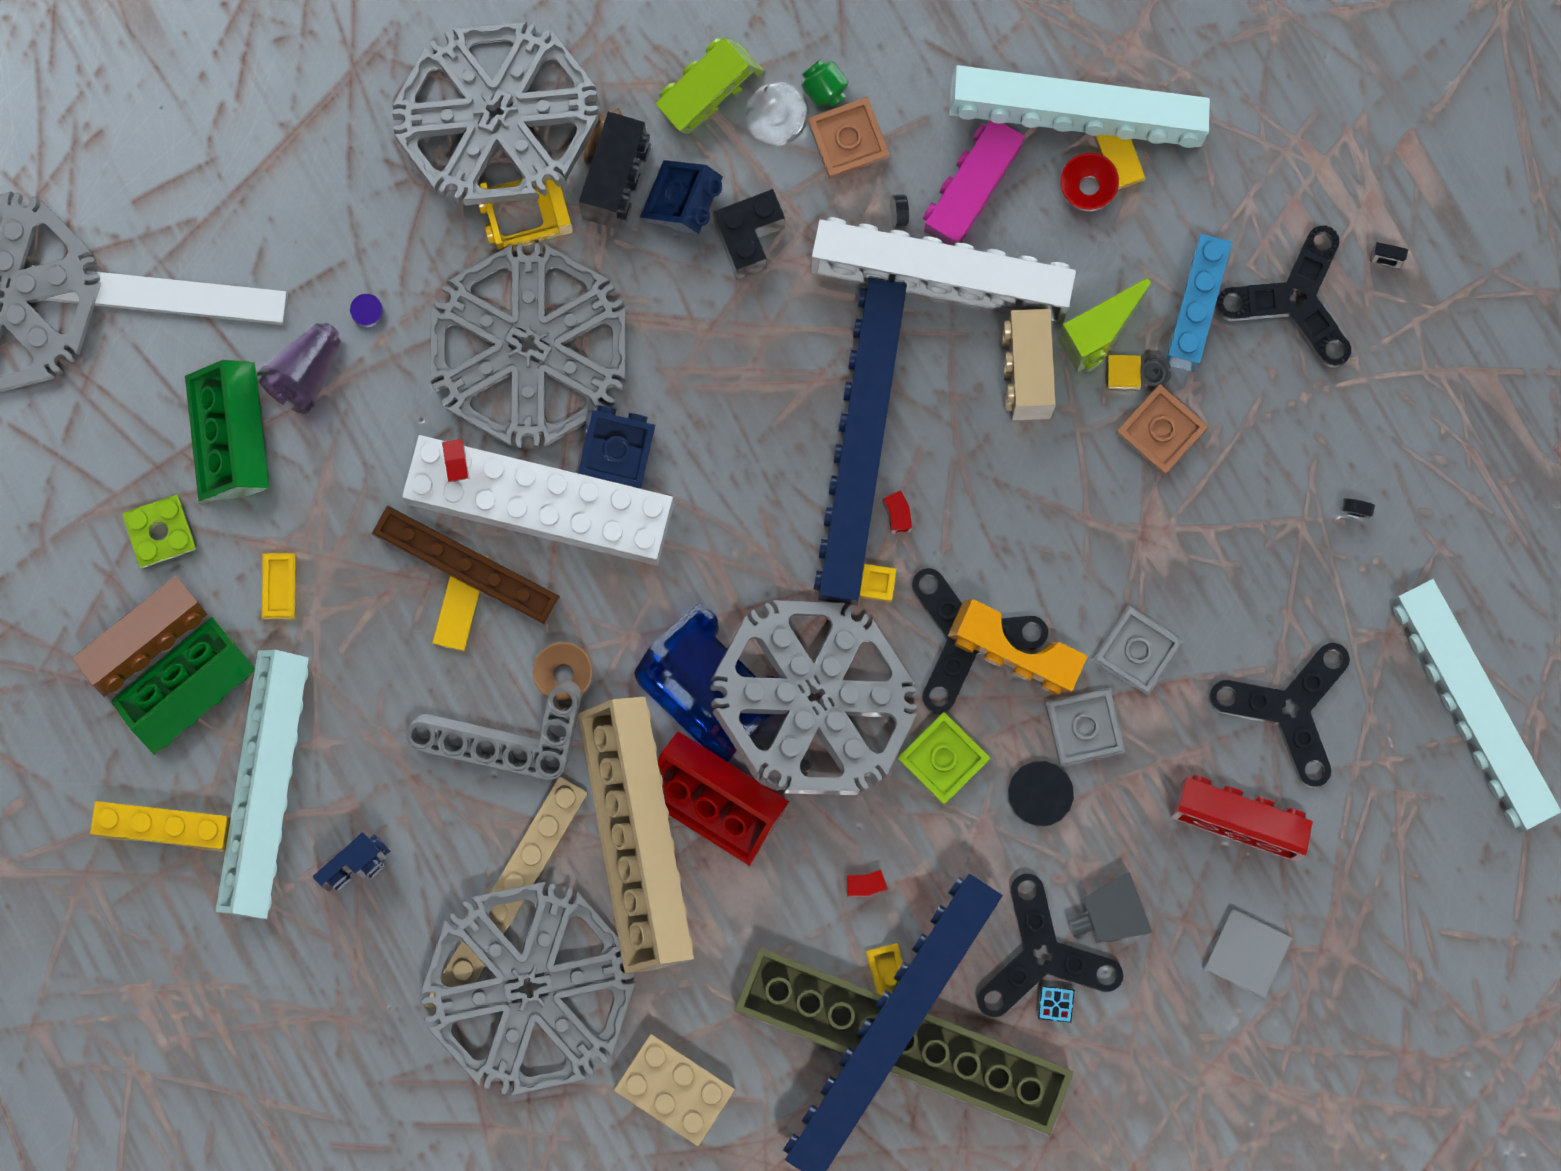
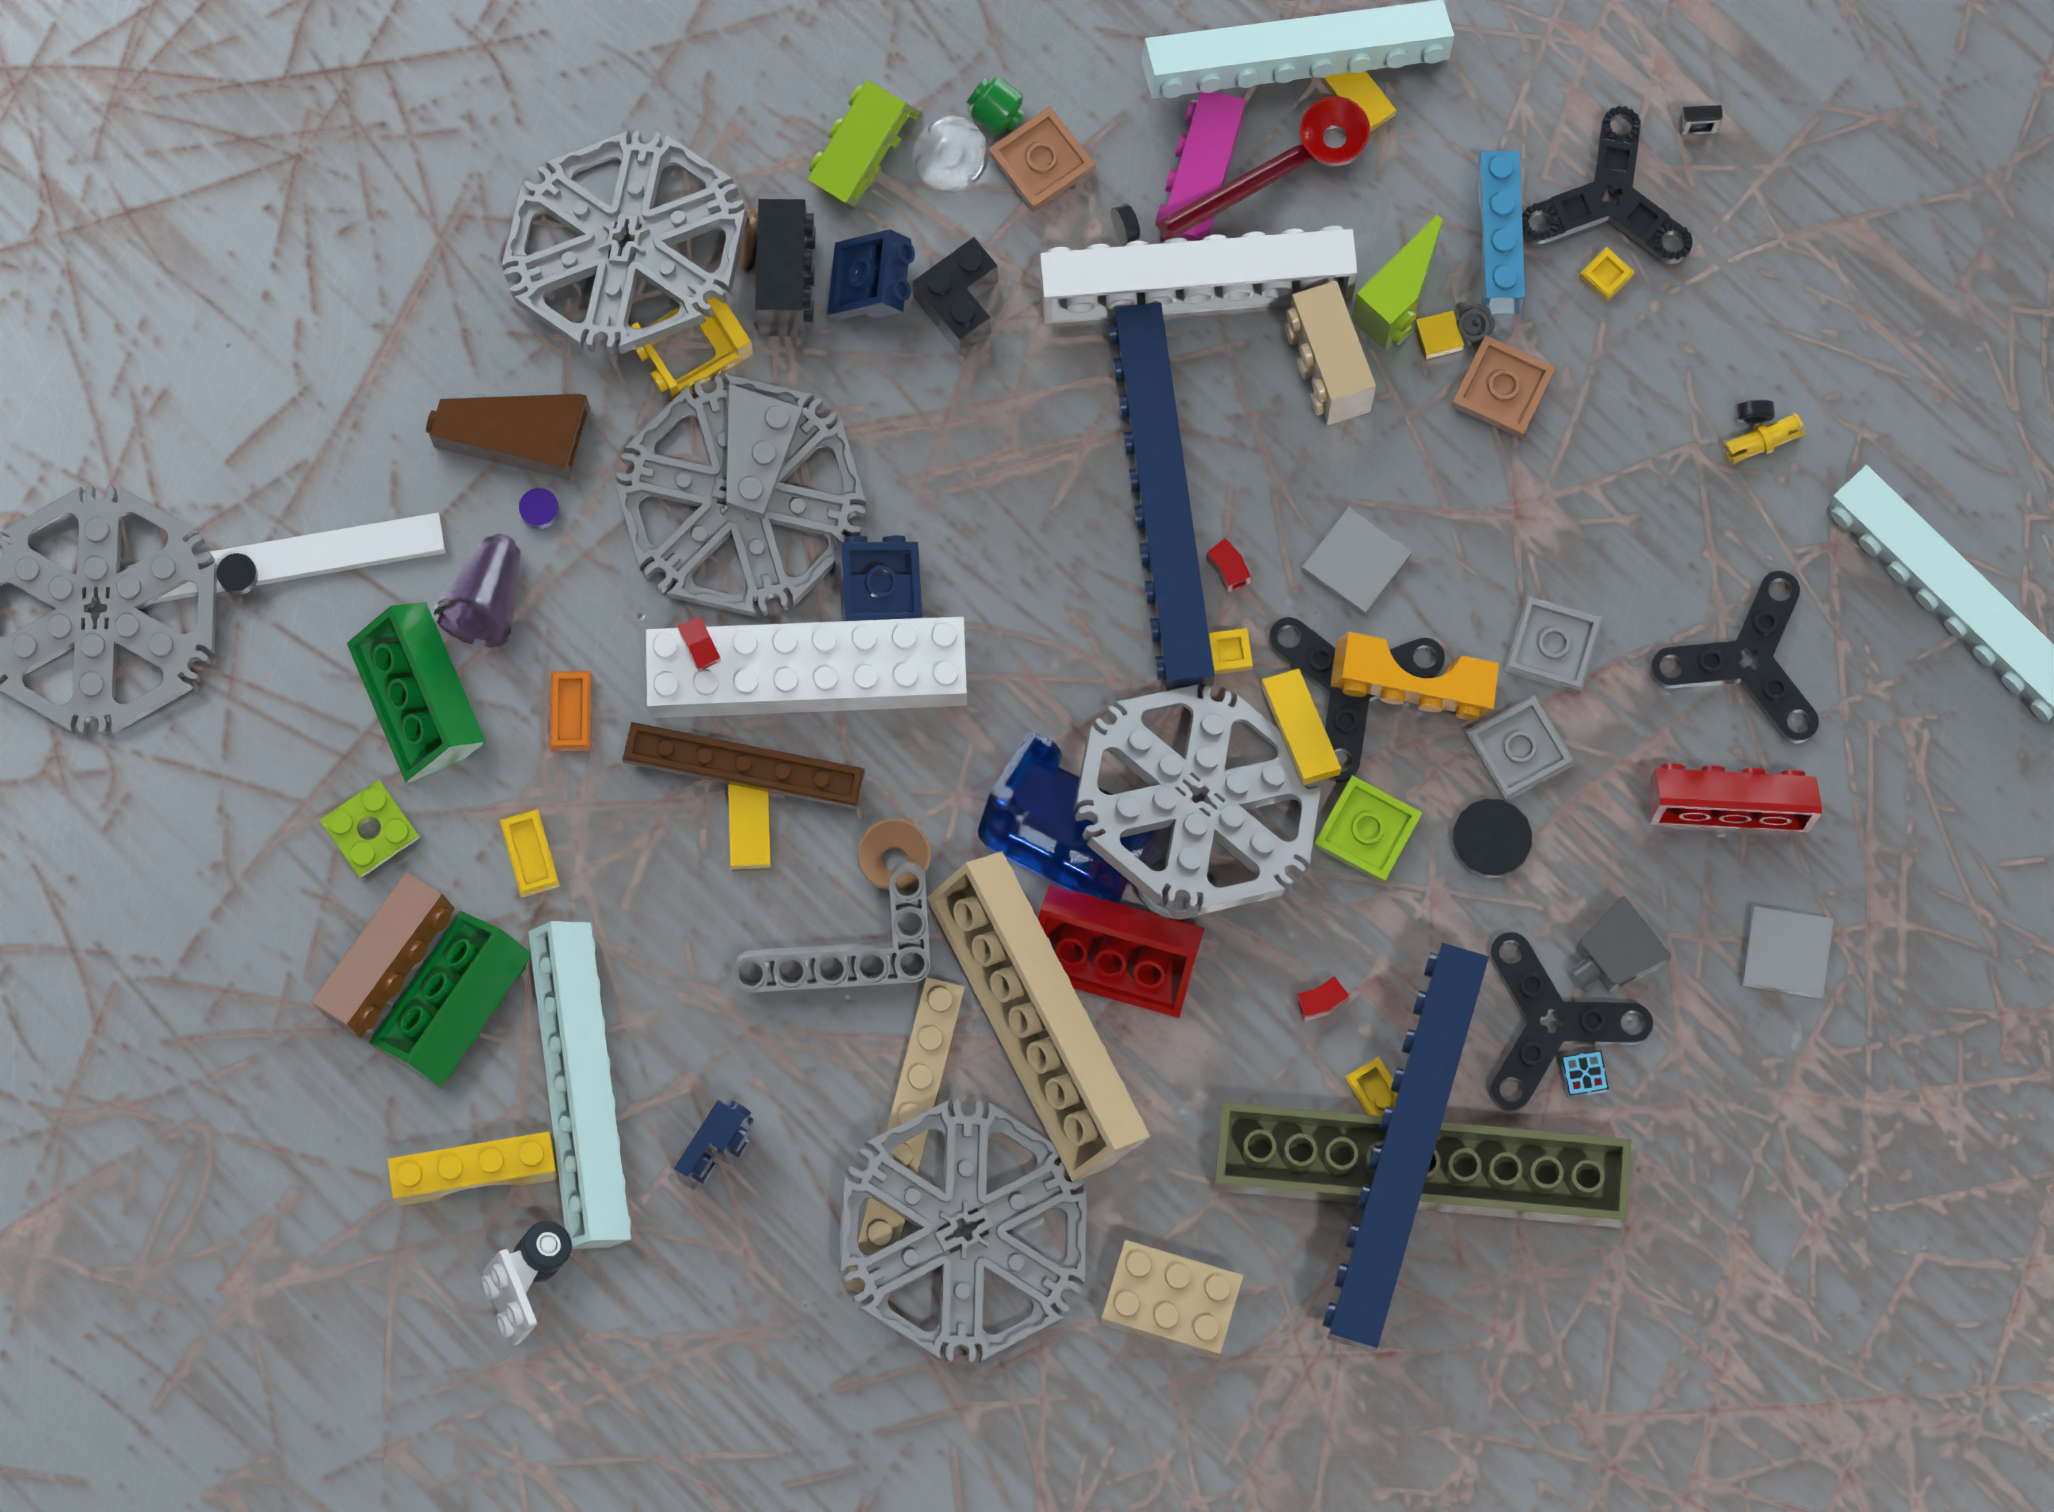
camera: 15 degrees left, 5 degrees down
none -> black tile [217,553,258,595]
none -> reddish brown slope [426,394,590,480]
none -> white plate [481,1221,572,1346]
none -> orange tile [550,671,592,752]
none -> light grey wing [726,384,804,518]
none -> dark red axle [1158,145,1311,240]
none -> yellow tile [1261,669,1341,786]
none -> light grey tile [1301,507,1412,616]
none -> yellow tile [1579,247,1635,303]
none -> yellow pin [1723,413,1805,465]

